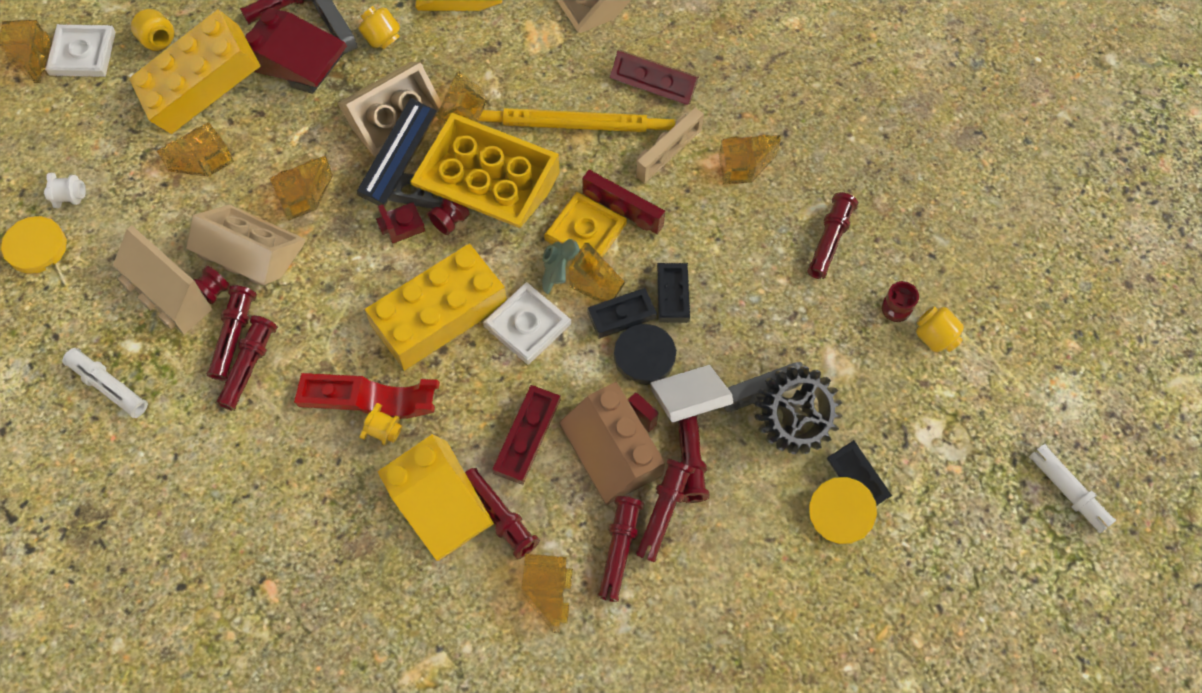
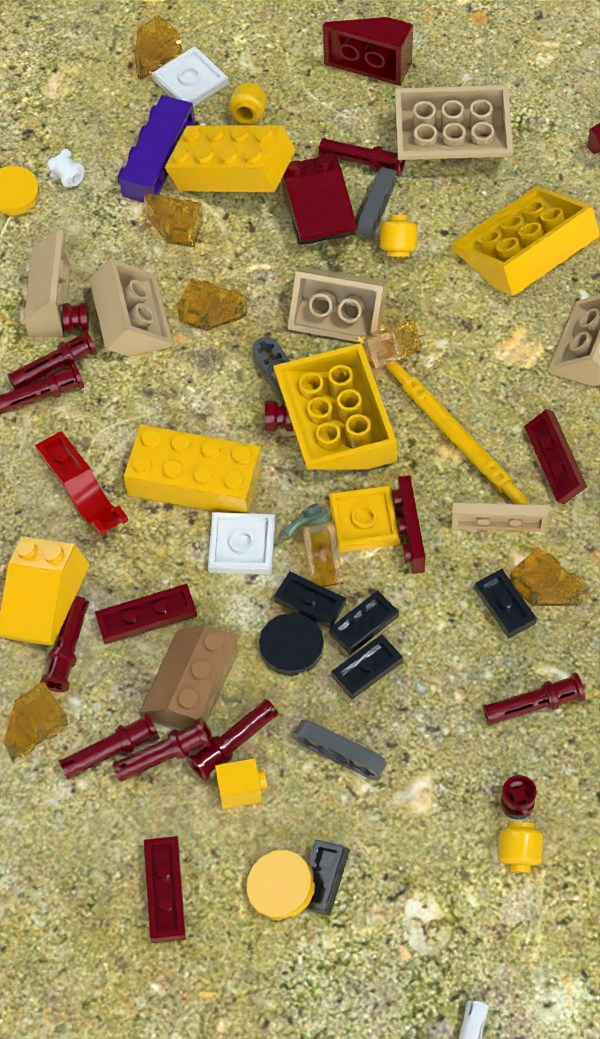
camera: 55 degrees right, 5 degrees down
black tile [357,98,437,207] -> none
yellow brick [359,403,402,446] -> none
dark red bracket [376,202,426,244] -> none
dark red tile [627,392,659,432] -> none
white tile [650,365,733,422] -> none
black gear [754,366,843,454] -> none
none -> dark purple brick [117,95,195,205]
none -> dark red plate [143,836,186,944]
none -> yellow brick [215,758,267,809]
none -> black plate [331,634,403,700]
none -> black plate [474,569,537,639]

